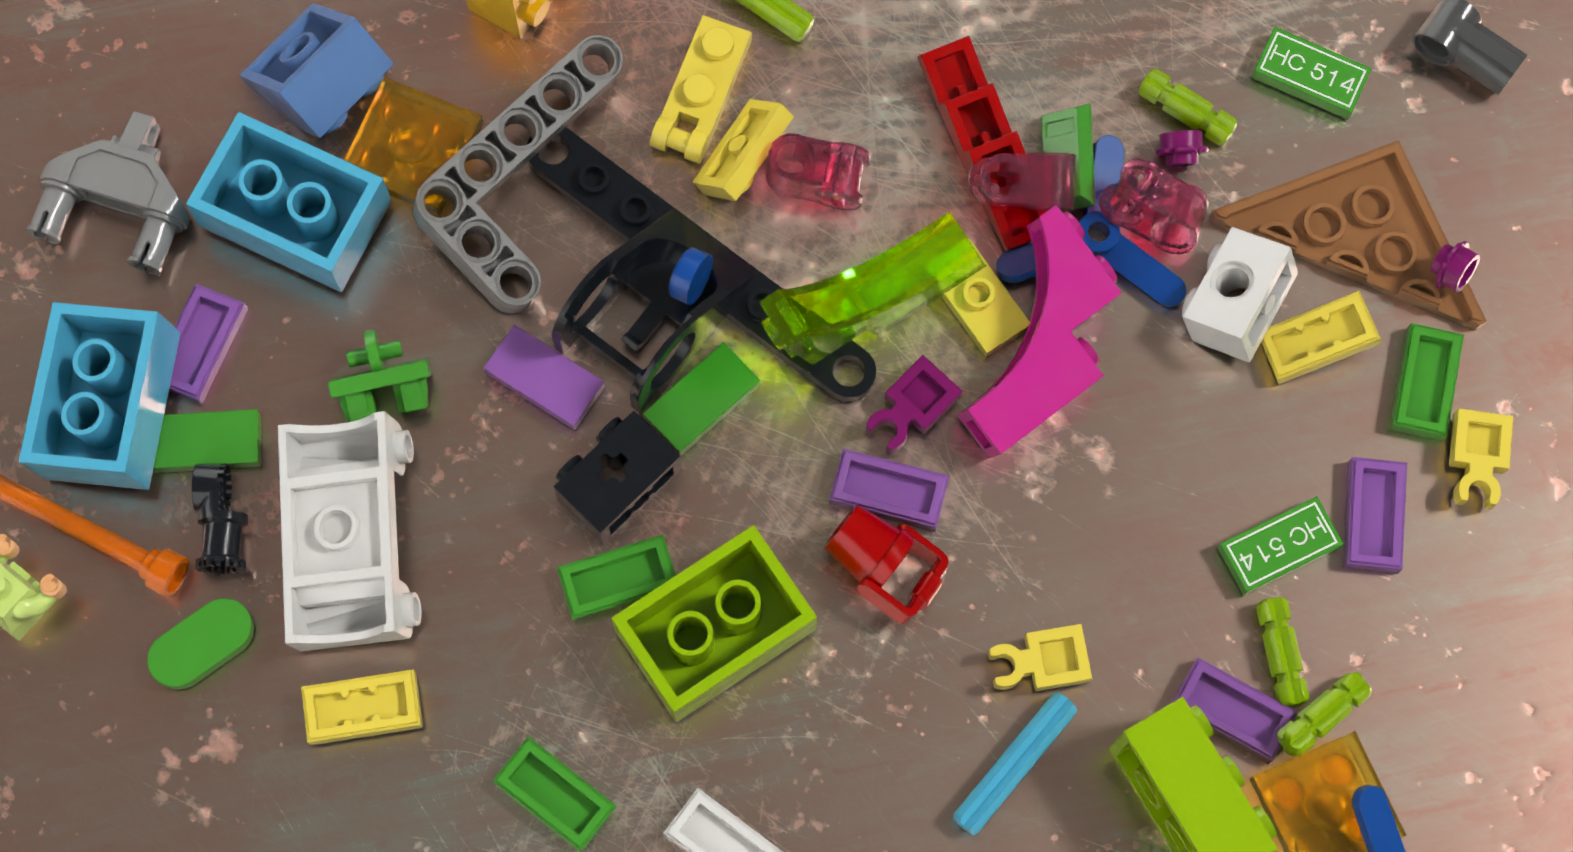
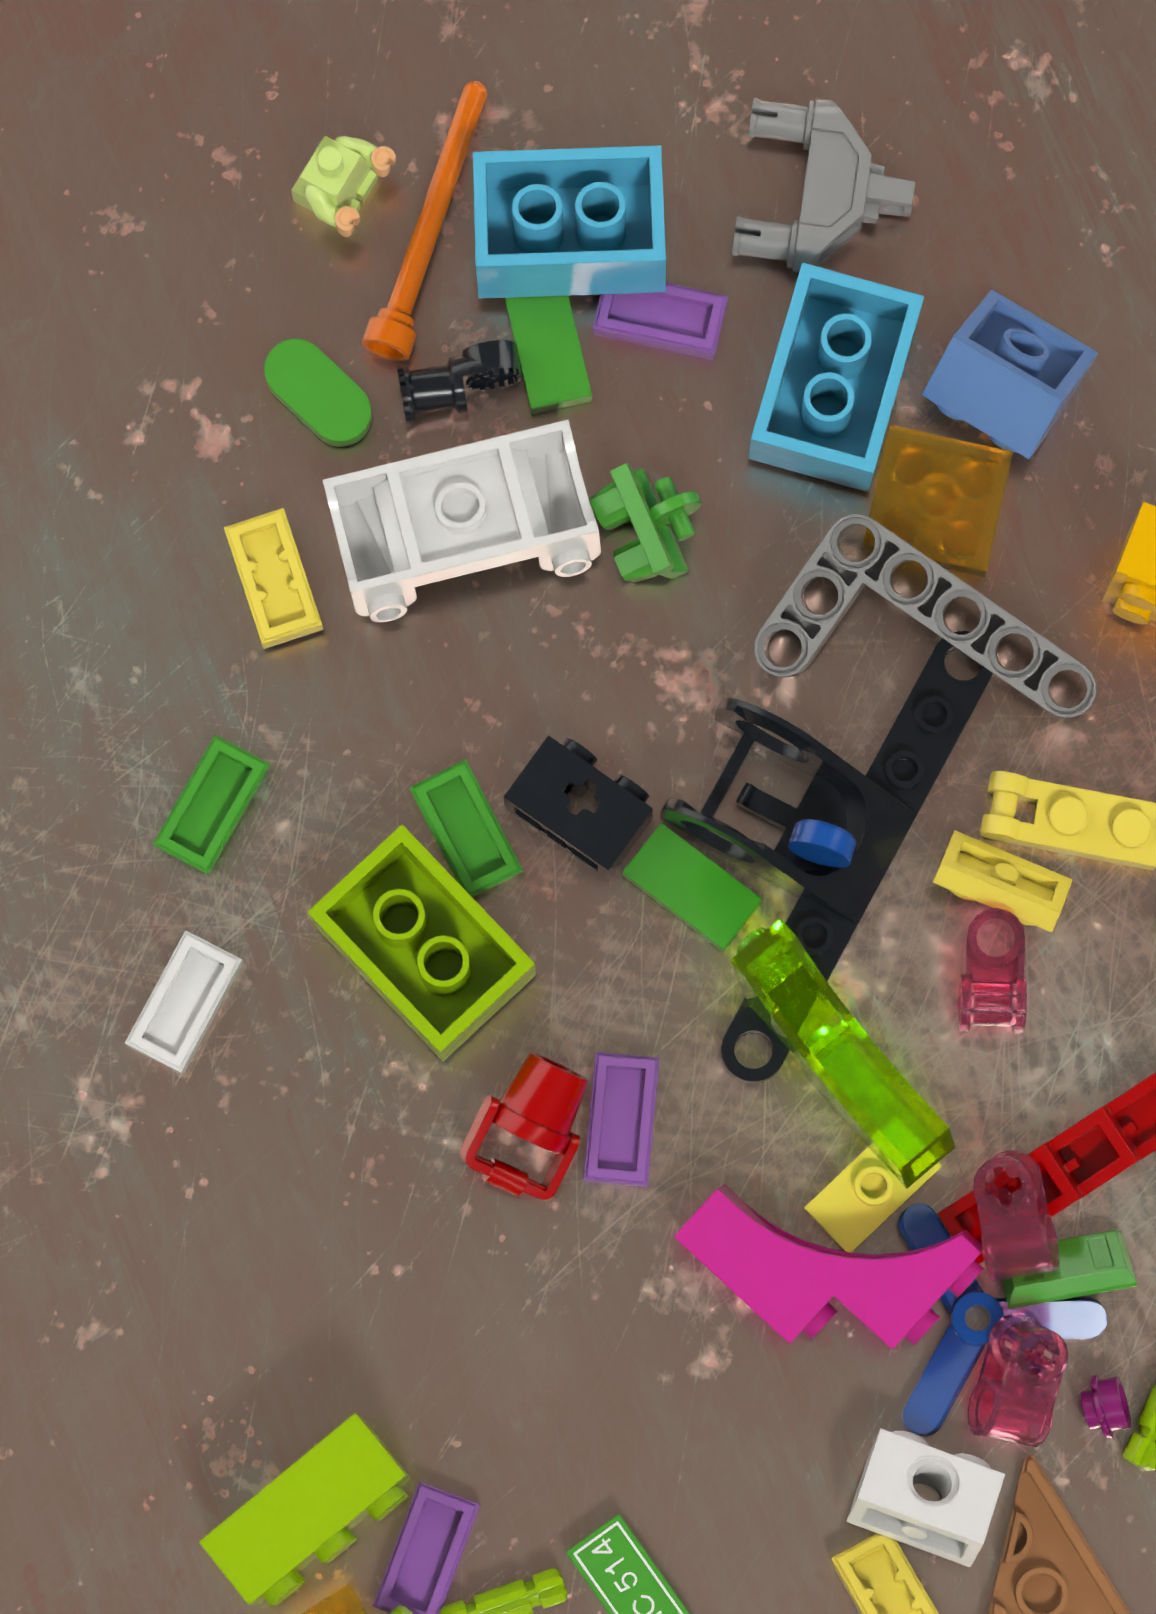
camera: 85 degrees right, 5 degrees up
medium lavender tile [483,325,605,431] -> none
magenta plate [865,355,963,455] -> none
medium azure axle [953,692,1077,835] -> none
light yellow plate [988,624,1093,692] -> none

